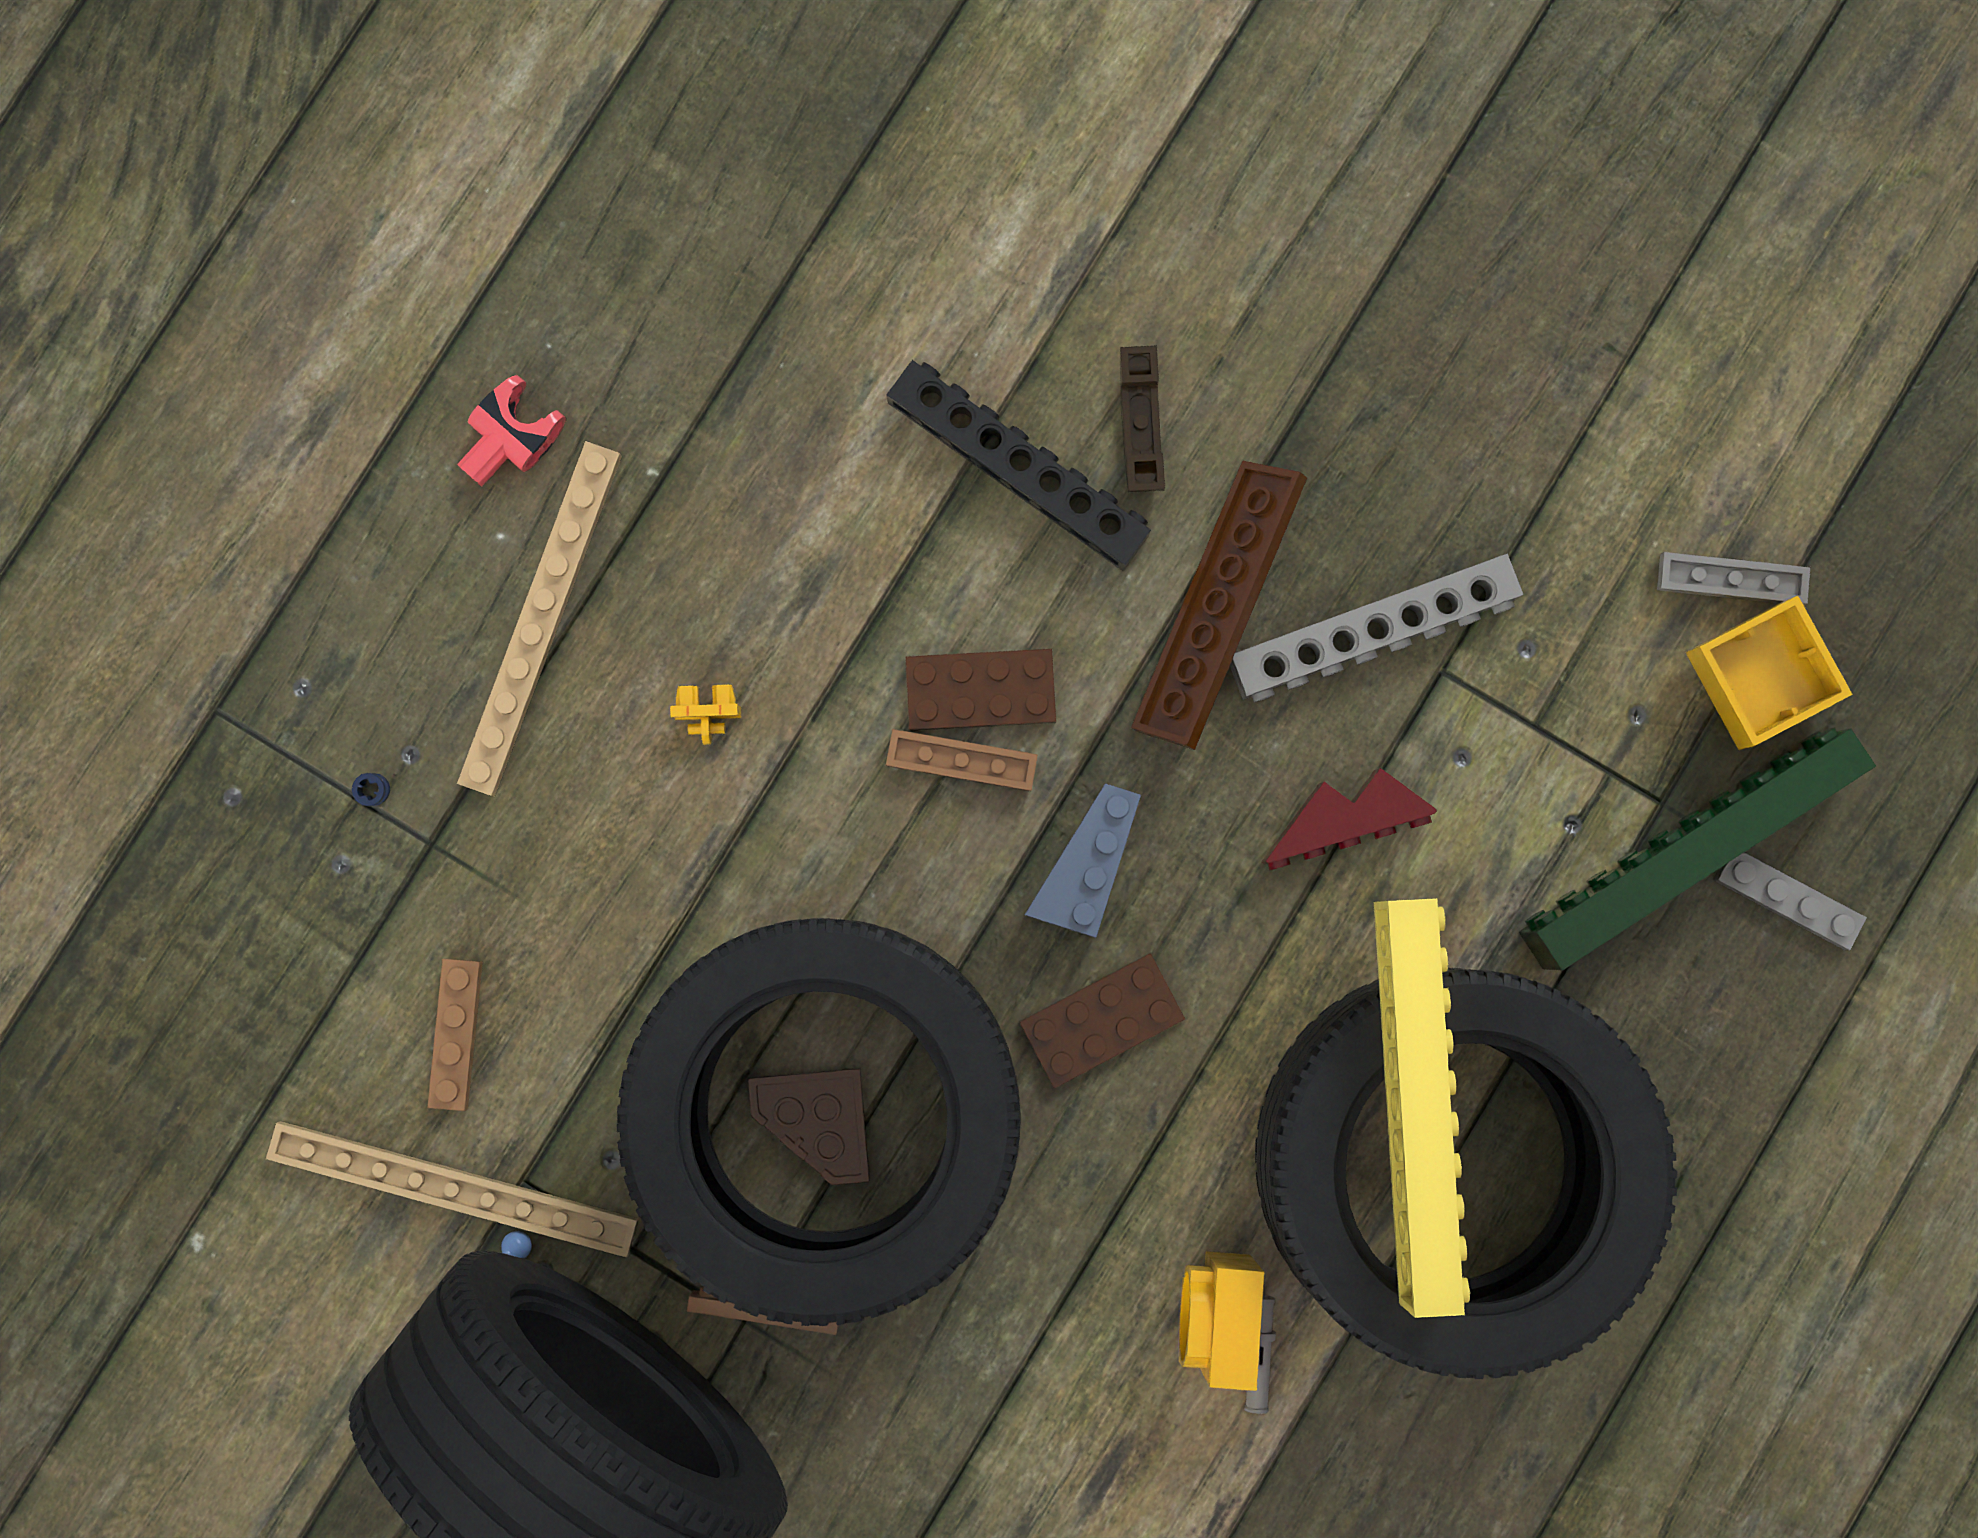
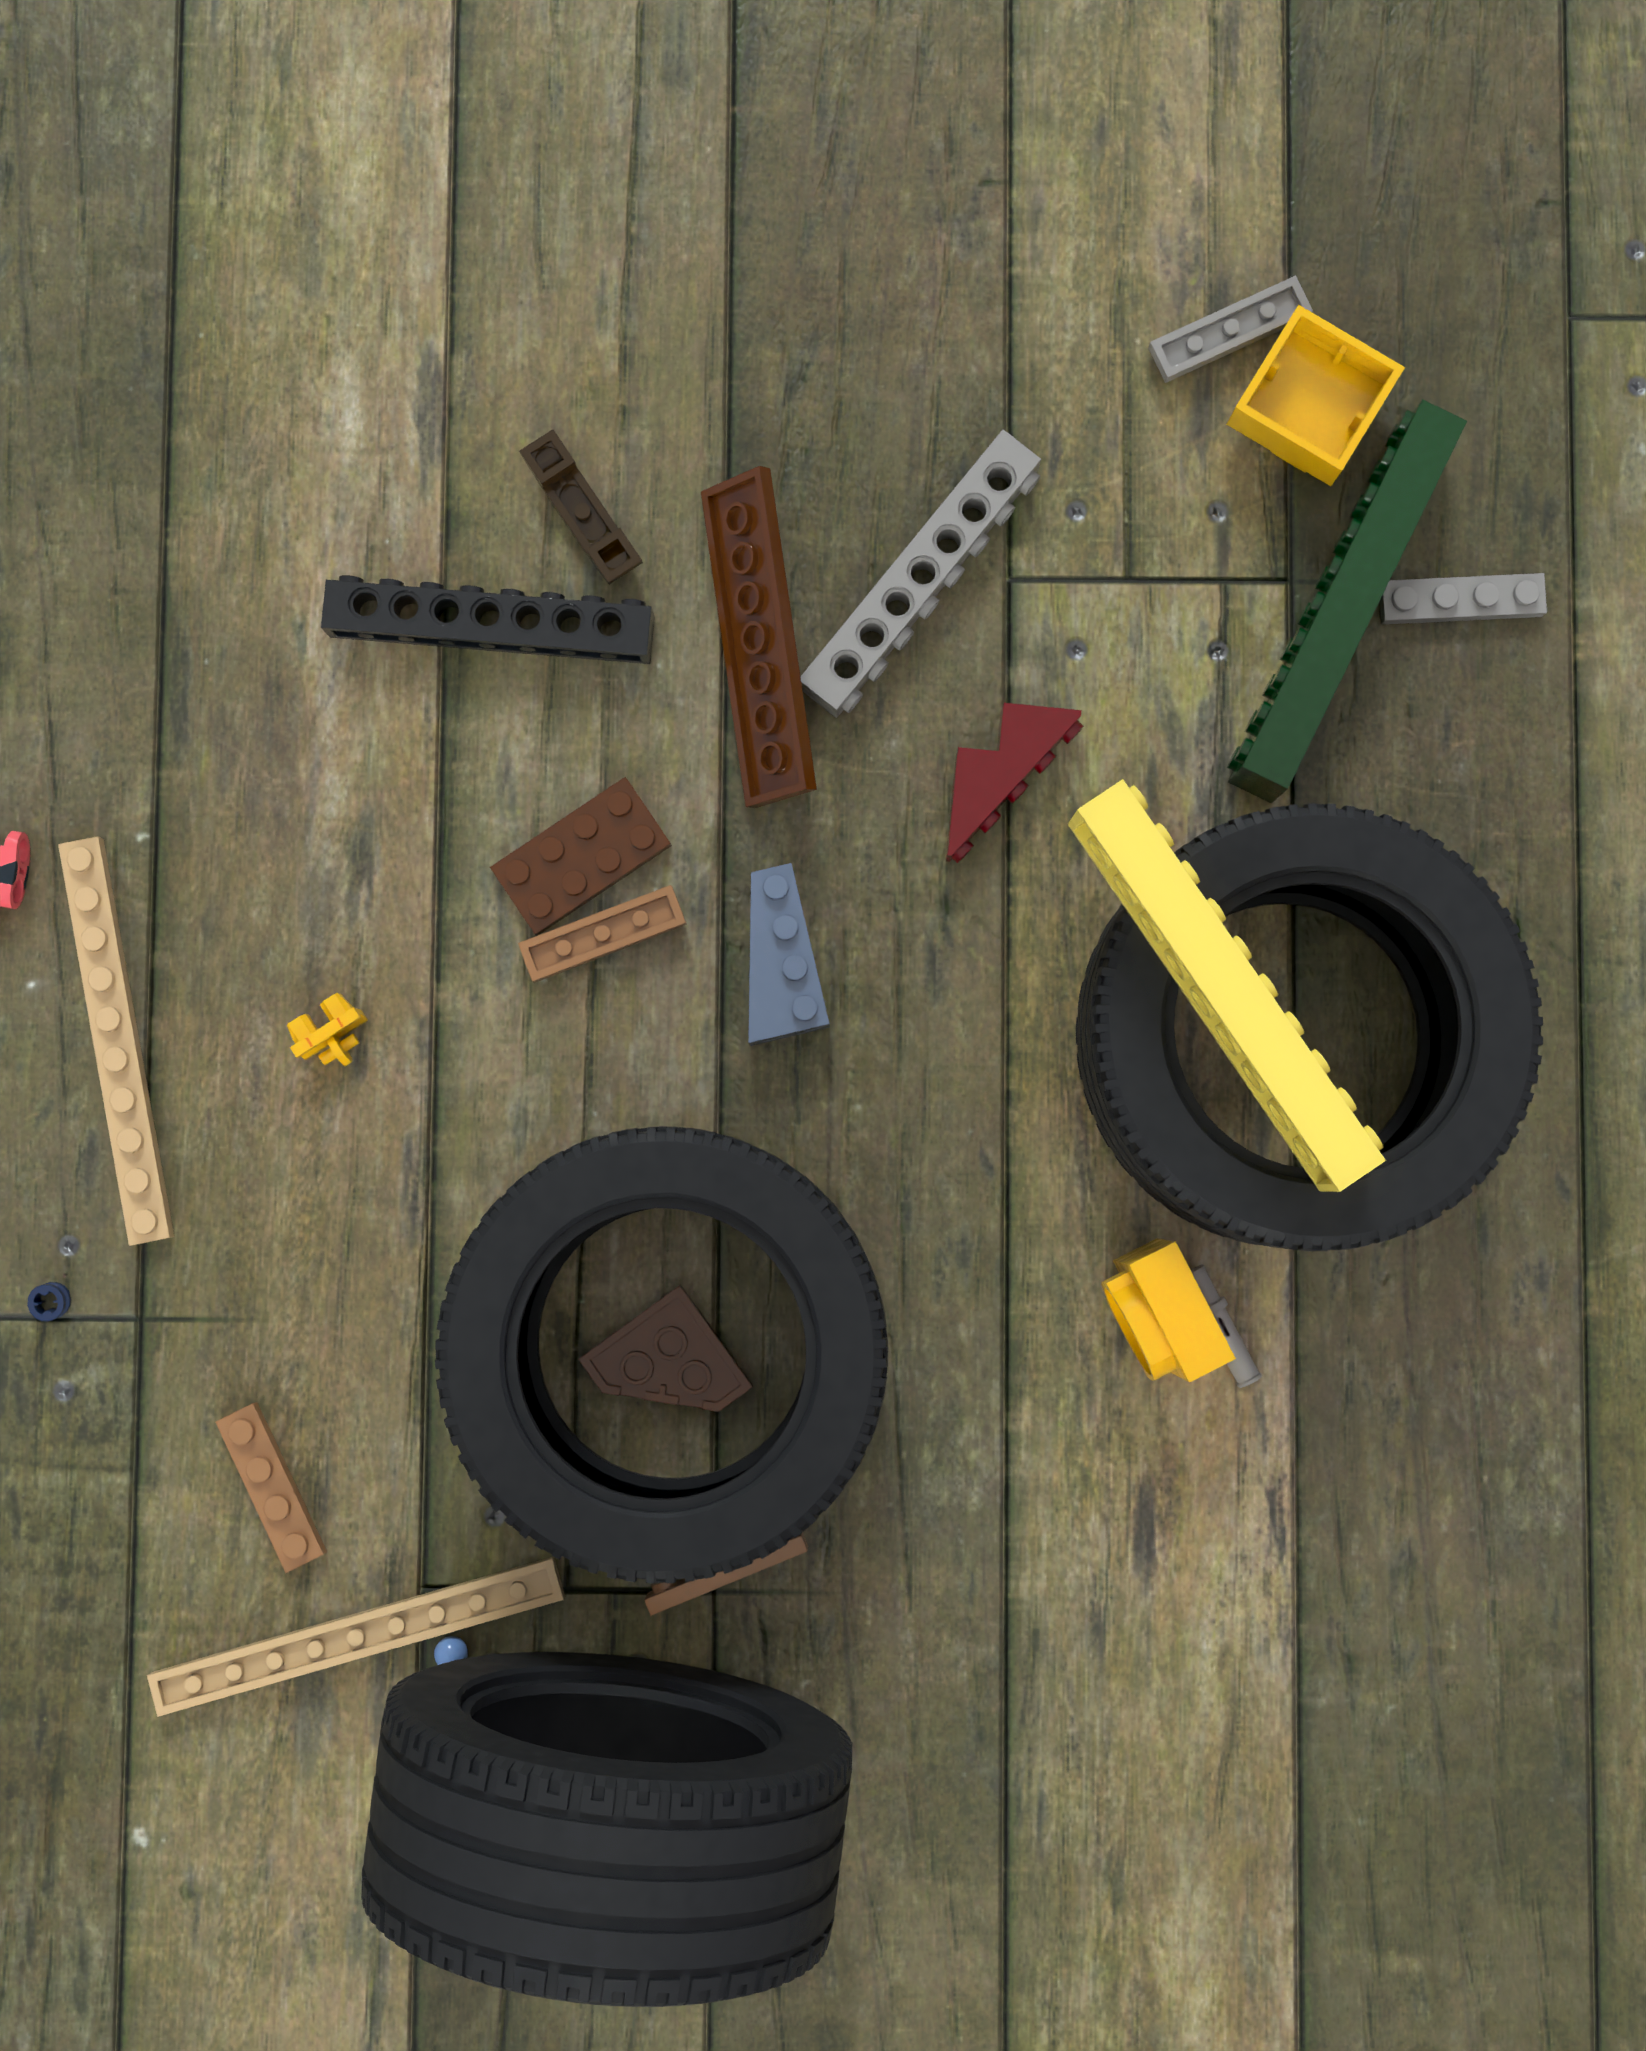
camera: 25 degrees left, 0 degrees up
reddish brown plate [1020,953,1185,1088] -> none

